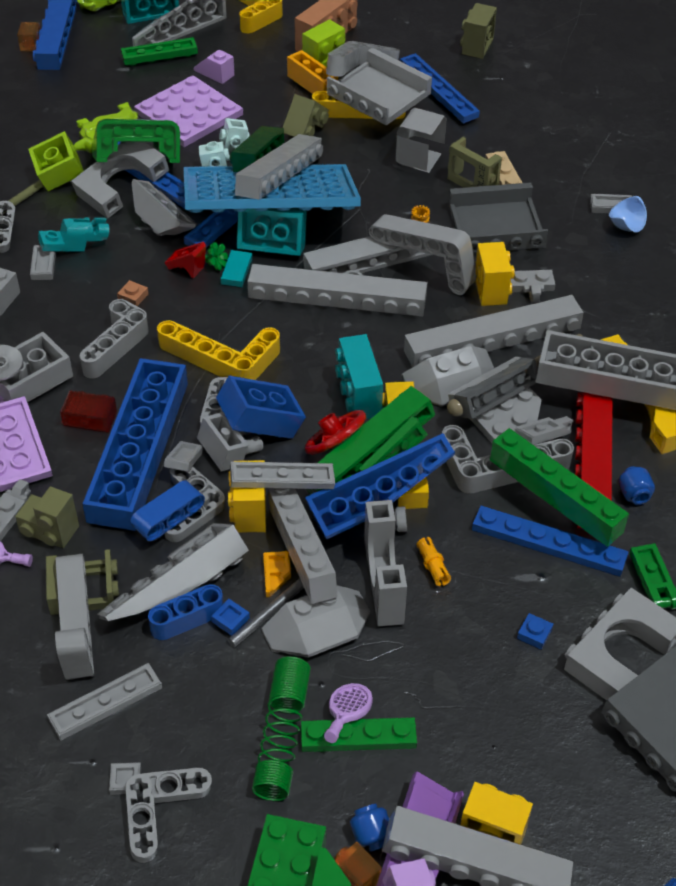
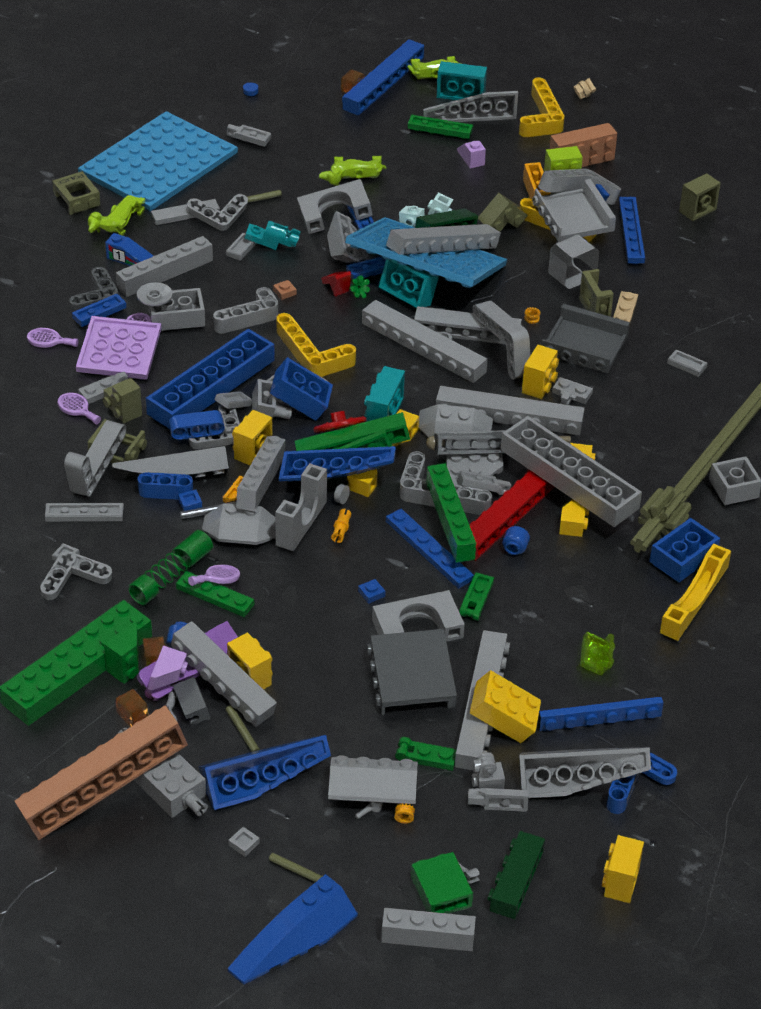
camera: 30 degrees right, 5 degrees down
lime brick [28,131,84,191] -> none
clear red brick [60,390,117,432] -> none
green windscreen [92,119,180,163] -> none
lavender plate [134,75,243,147] -> none
teal tile [221,250,252,287] -> none
light grey tile [230,462,335,489] -> none
light blue helmet [609,196,647,232] -> none

